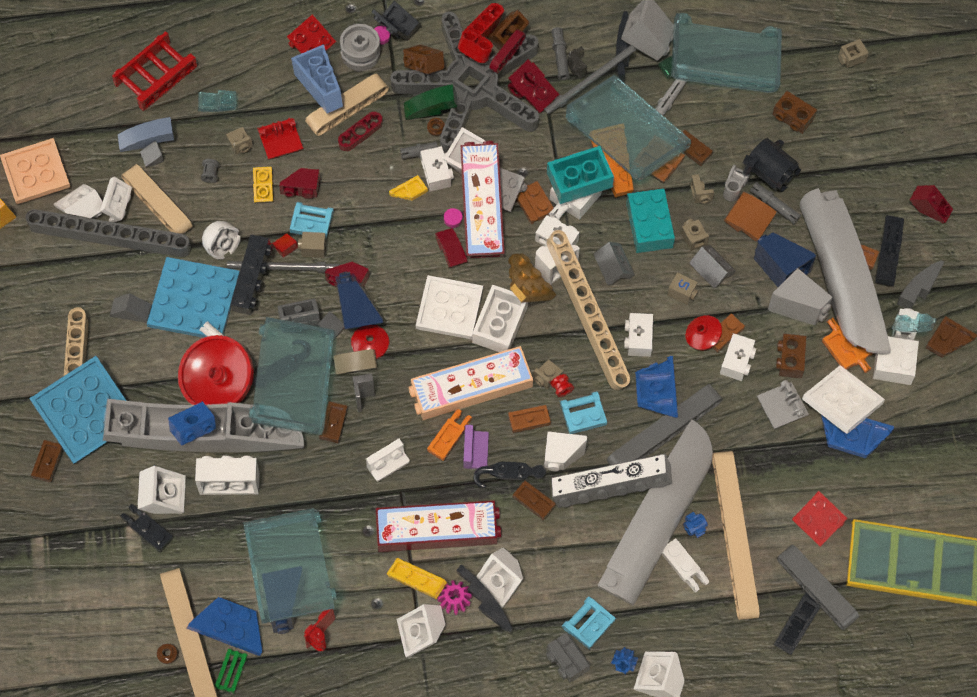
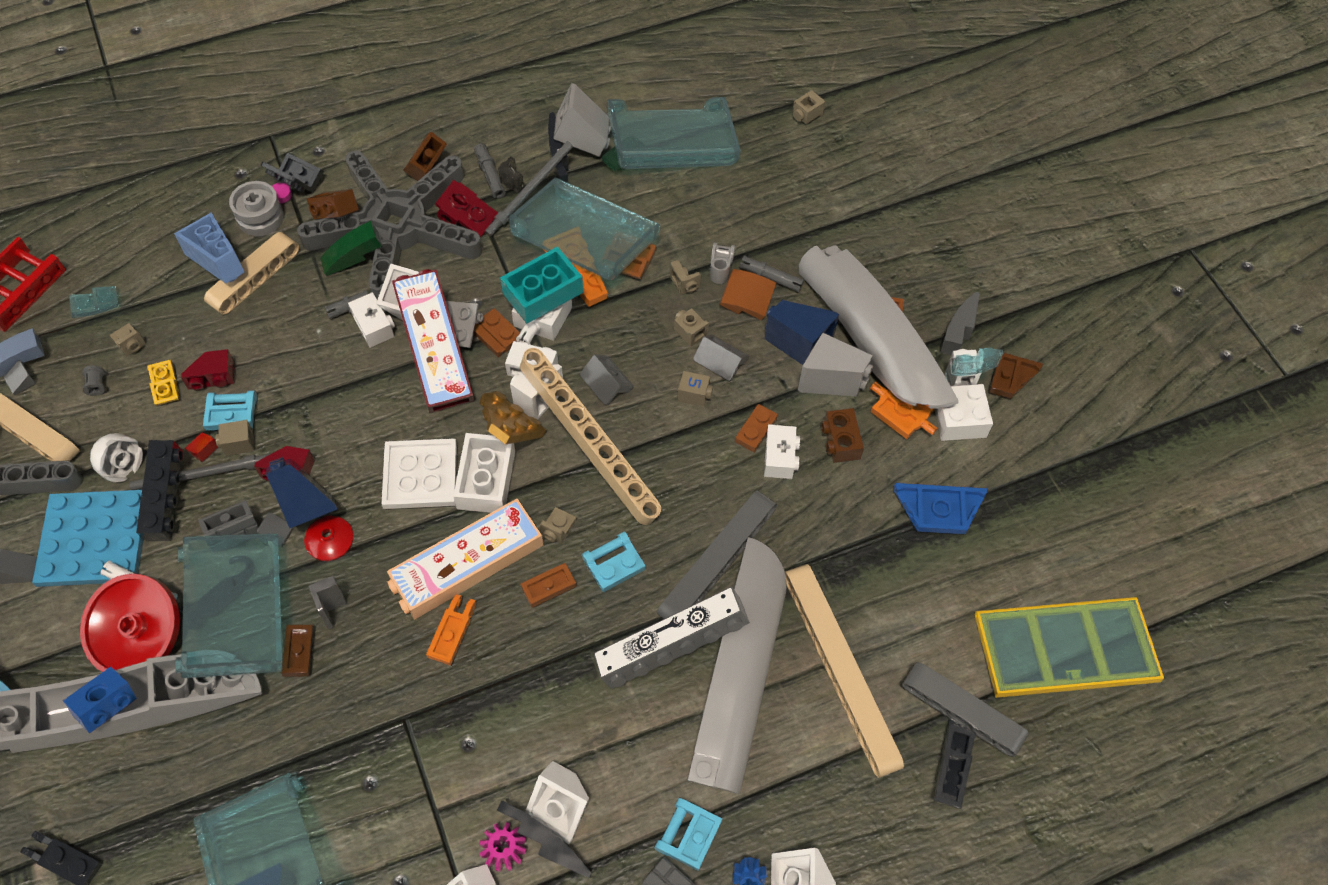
camera: 15 degrees left, 5 degrees down
white slope [138,466,186,514] -> none
white brick [195,456,259,495] -> none
red hinge [257,118,303,160] -> none
red hinge [287,14,336,54] -> none
dark tan slope [333,349,377,375] -> none
dark red beam [338,111,383,152] -> none
white bracket [366,439,410,482] -> none
brick [376,500,501,552] -> none
yellow tile [387,558,447,599] -> none
yellow tile [389,175,428,201] -> none
reddish brown plate [427,118,445,136] -> none
dark red slope [435,228,468,268] -> none
dark pink tile [444,208,462,228] -> none
red beam [458,3,504,63] -> none
medium lavender panel [464,425,489,469] -> none
black piece [473,461,546,488] -> none
dark red beam [489,29,526,74] -> none
reddish brown plate [512,481,556,521] -> none
white slope [544,432,587,471] -> none
red wheel [550,374,574,397] -> none
white brick [624,313,653,357] -> none
teal brick [626,189,675,253] -> none
blue wing [635,356,678,417] -> none
light grey pin [651,74,688,121] -> none
white hinge [662,539,709,593] -> none
reddish brown plate [673,130,713,166] -> none
blue gear [683,512,708,538] -> none
red dish [685,315,722,350] -> none
black container [742,138,801,192] -> none
light grey hinge [757,380,809,429] -> none
reddish brown brick [772,91,817,134] -> none
red hinge [792,491,848,547] -> none
white plate [802,365,885,434] -> none
black slope [875,215,904,286] -> none
dark red slope [910,185,953,223] -> none

